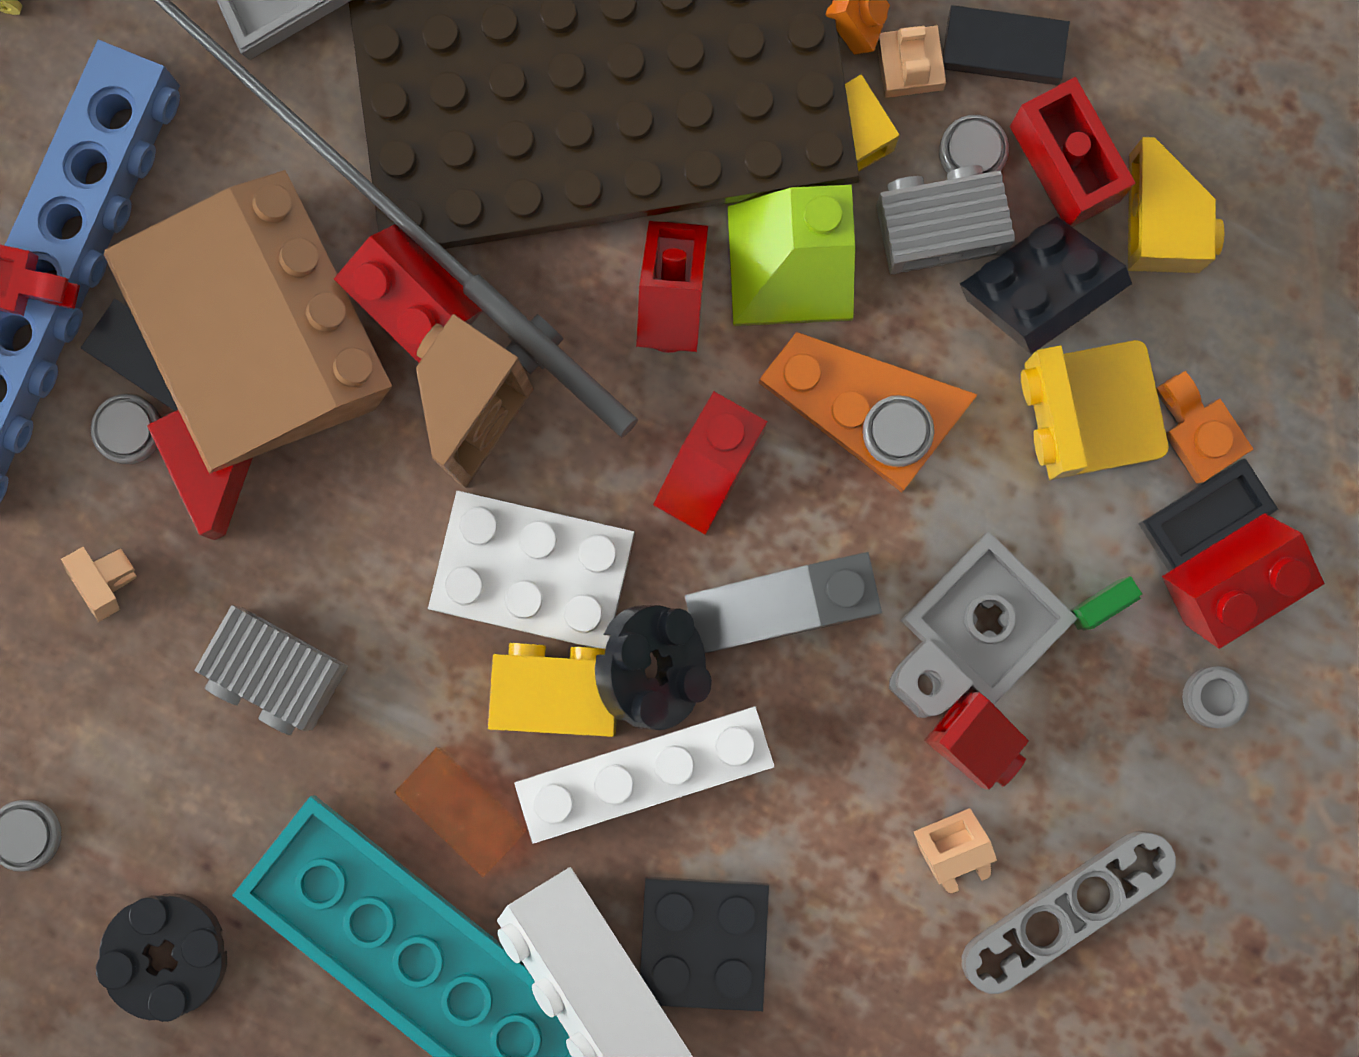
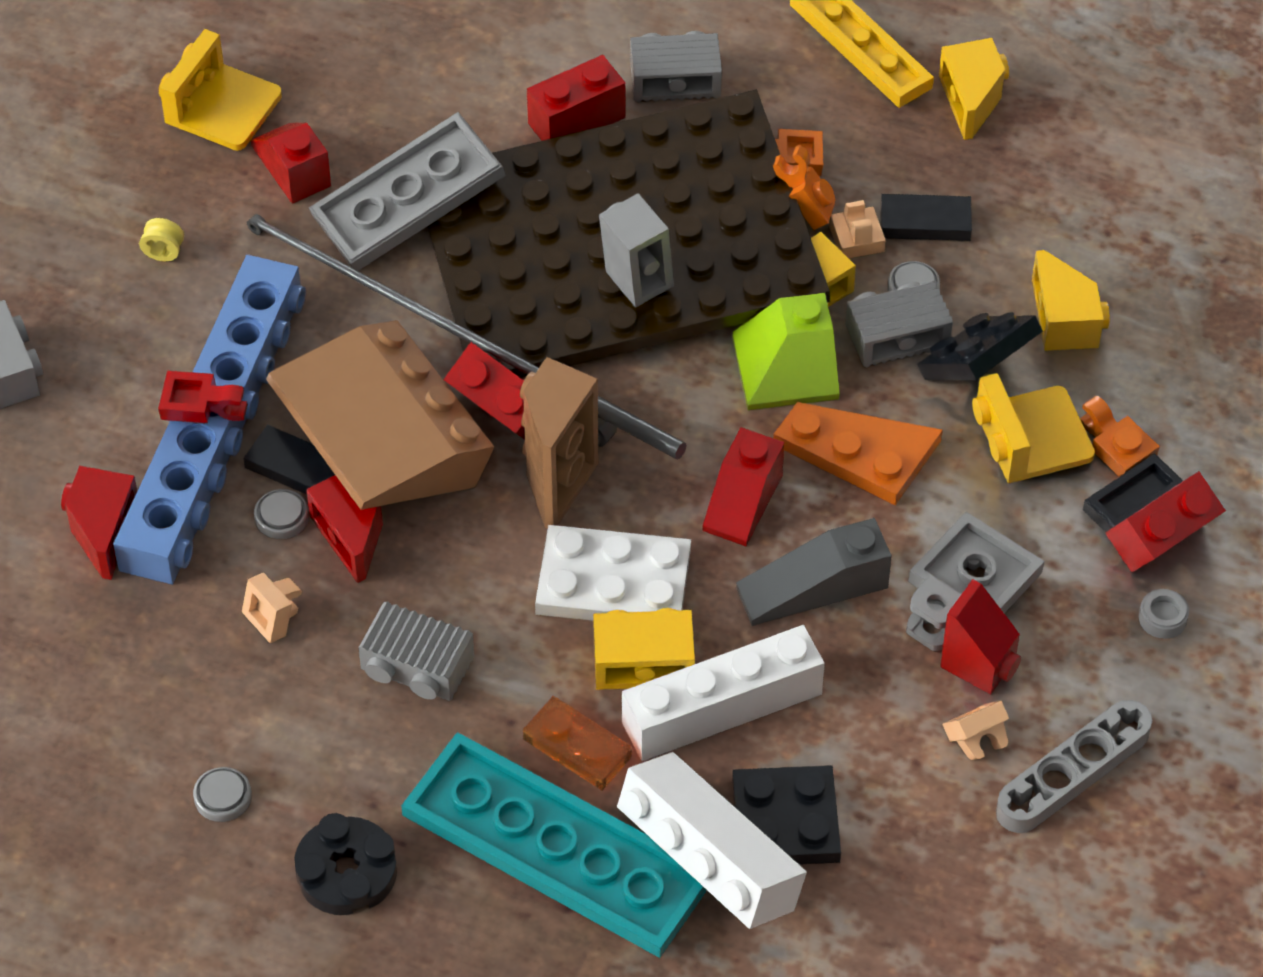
camera: 10 degrees left, 30 degrees down
black plate [595,605,712,730] -> none
red slope [636,220,708,353] -> none
light grey piece [862,395,934,467] -> none
red brick [1010,77,1136,227] -> none
green tile [1070,576,1142,631] -> none
none -> light grey brick [599,193,674,307]

